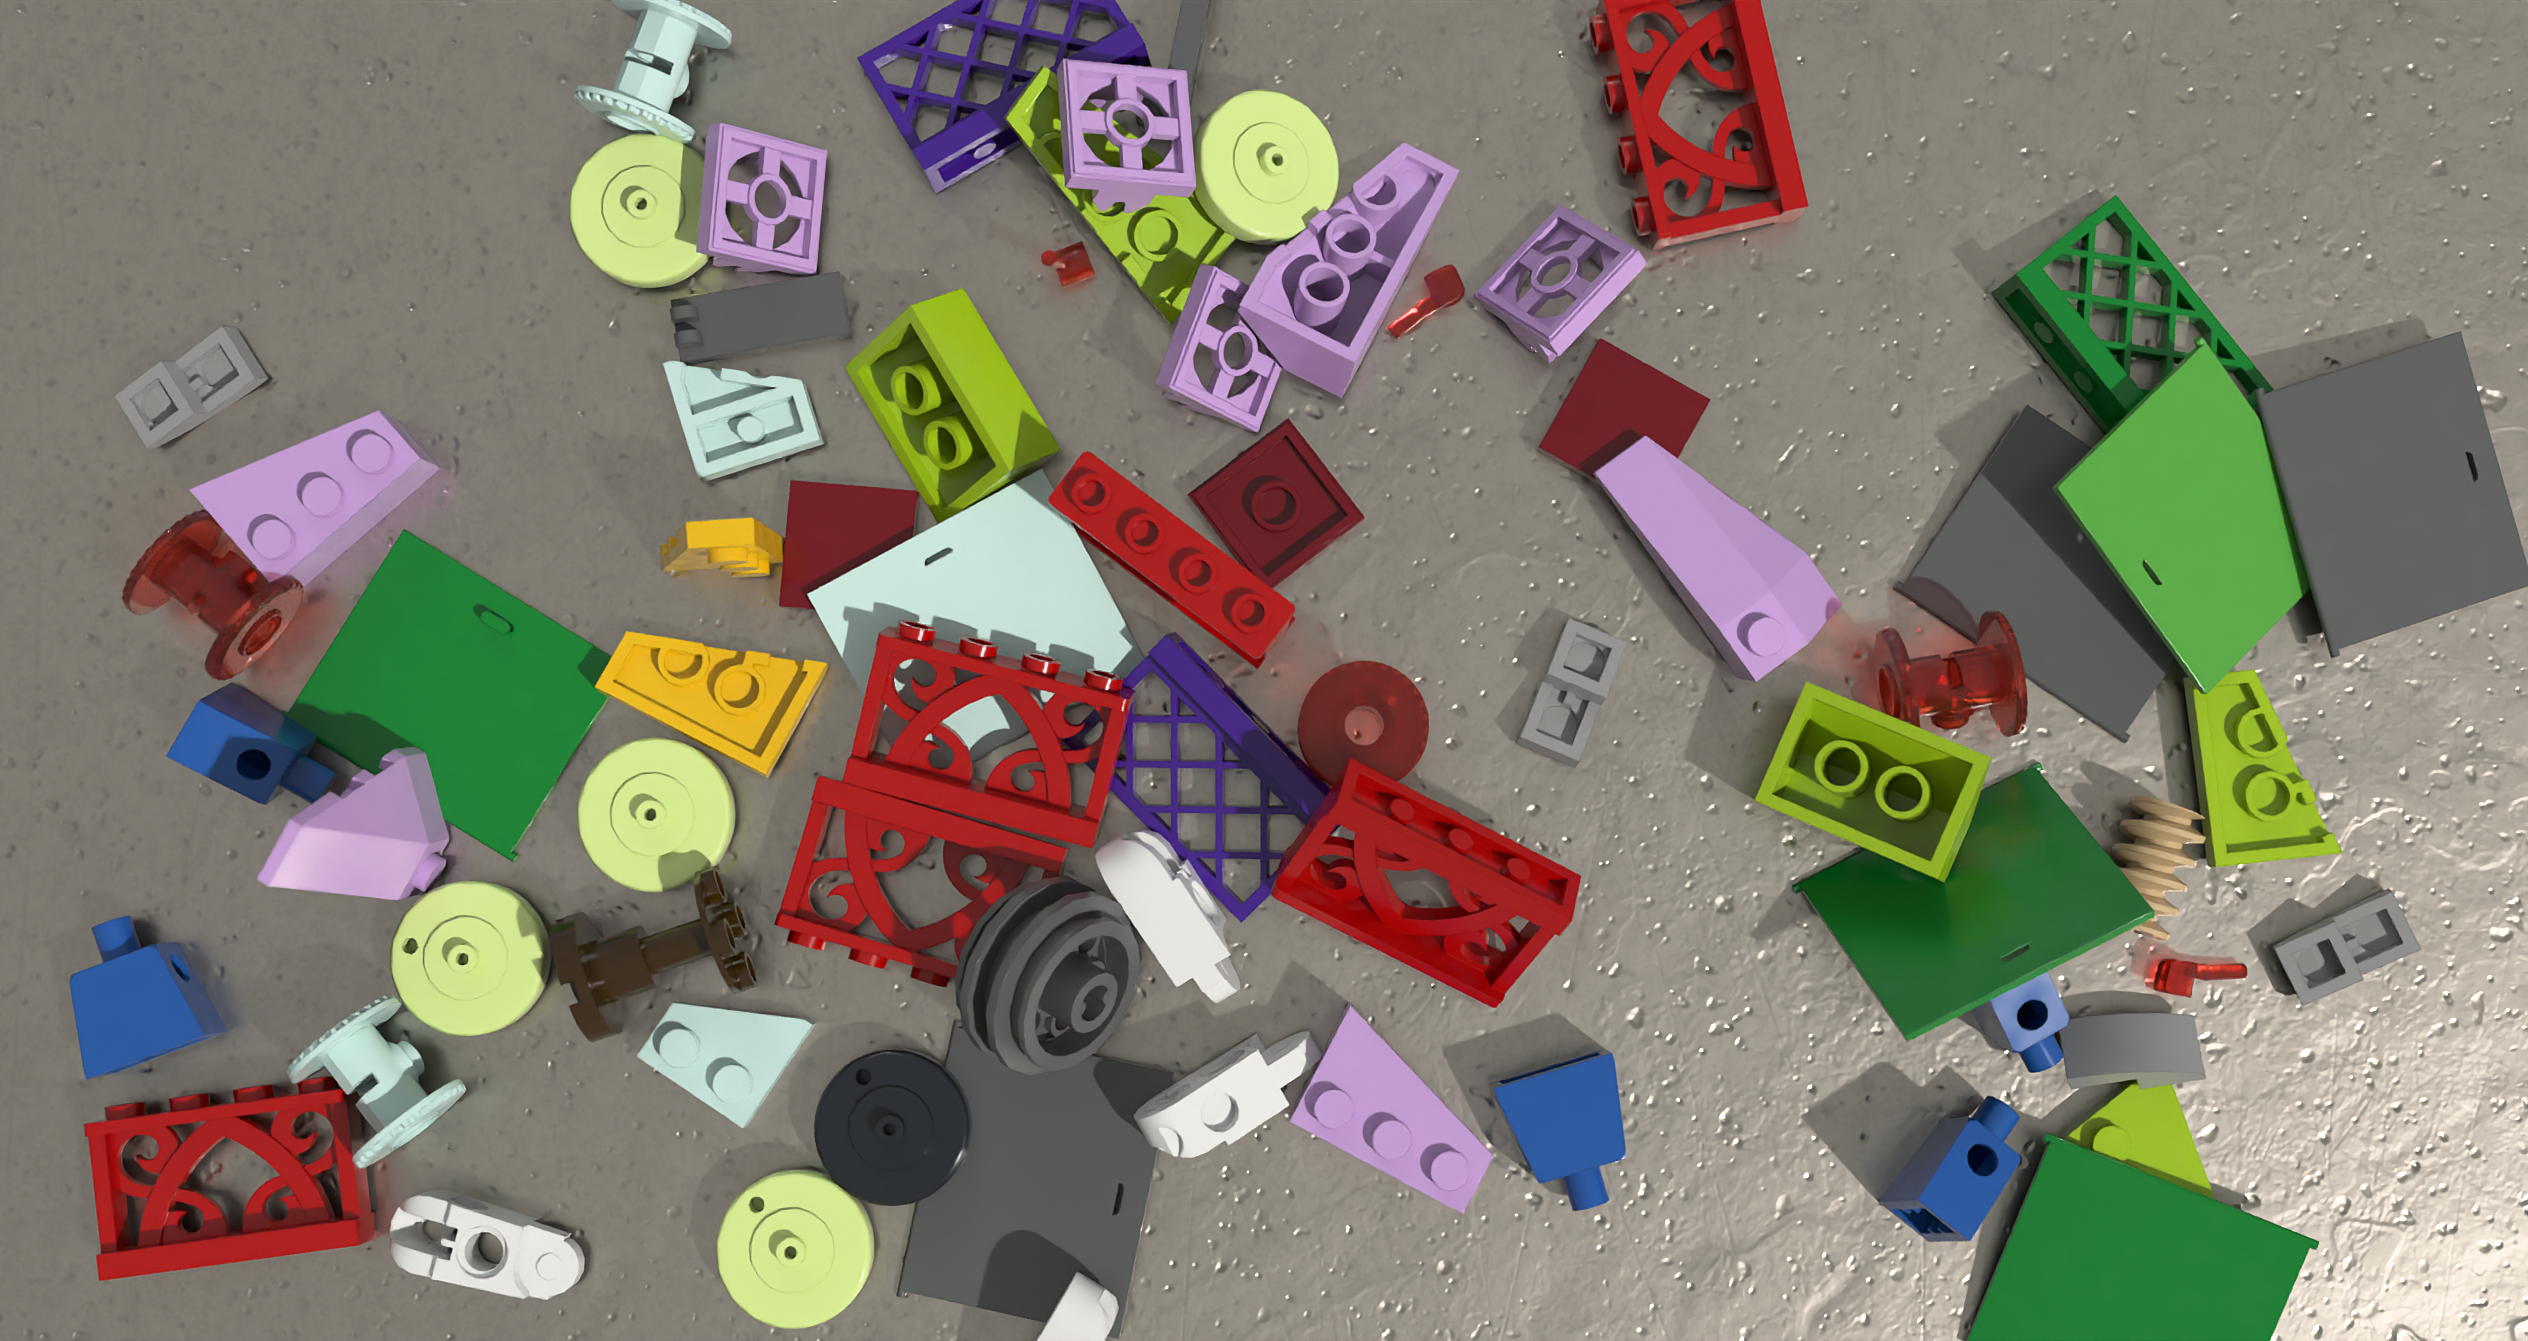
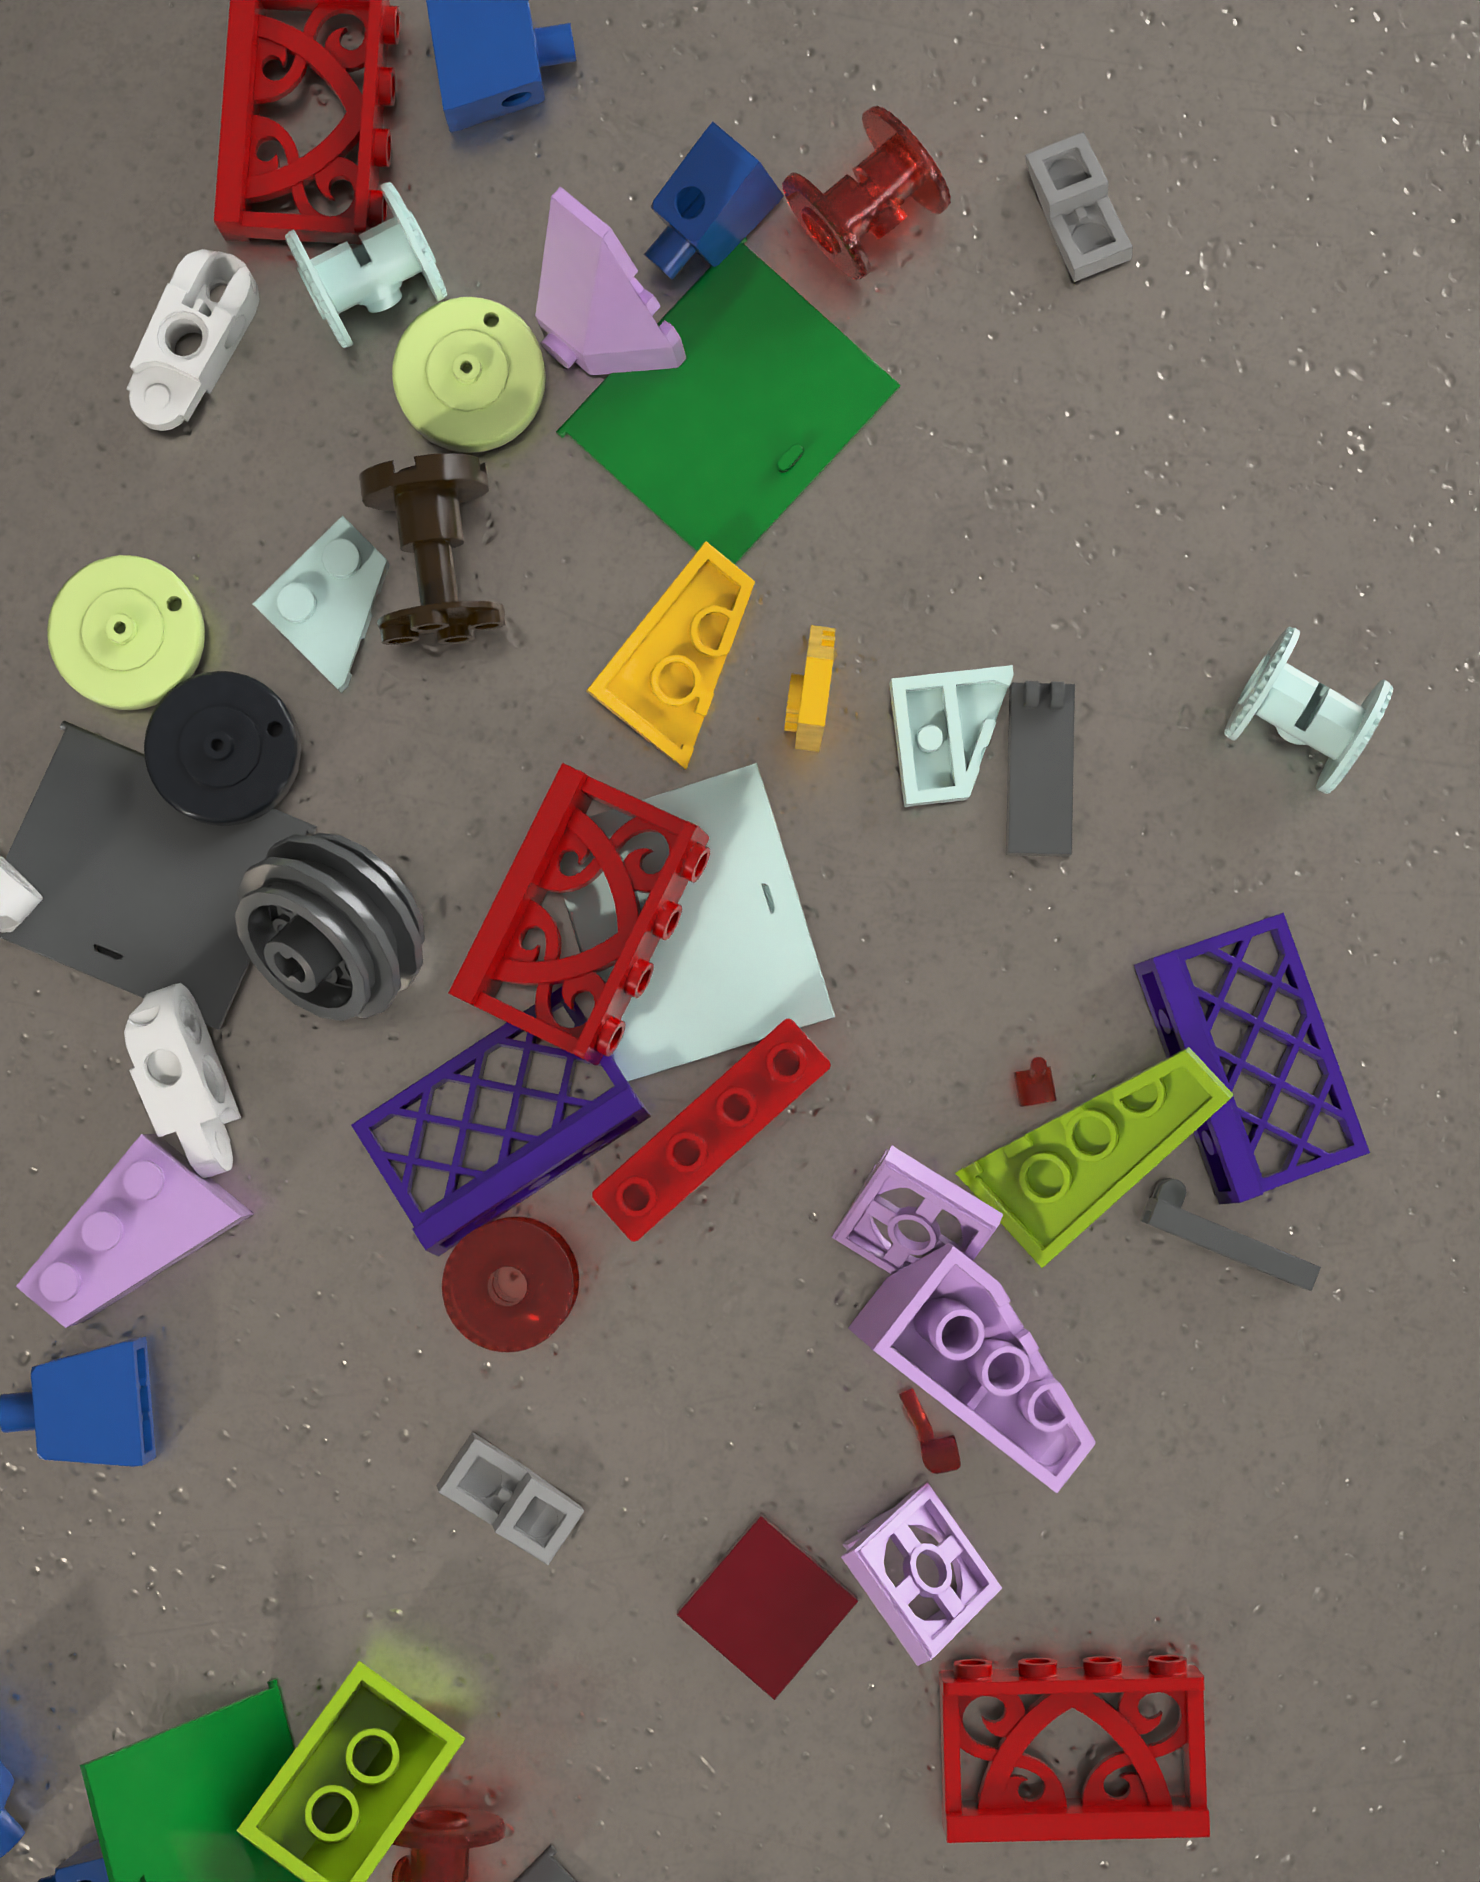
camera: 105 degrees right, 0 degrees up
lavender wedge [189,410,441,593] -> none
yellowish green wheel [569,133,711,288] -> none
yellowish green wheel [577,738,736,892] -> none
lavender piece [696,123,827,277] -> none
red fence [774,775,1070,987] -> none
dark red tile [779,480,919,611] -> none
lime slope [844,288,1061,524] -> none
lavender piece [1057,59,1196,213] -> none
white piece [1095,829,1240,1003] -> none
dark red tile [1188,418,1365,589] -> none
yellowish green wheel [1193,89,1339,245] -> none
red fence [1271,758,1581,1008] -> none
lavender wedge [1592,436,1842,682] -> none

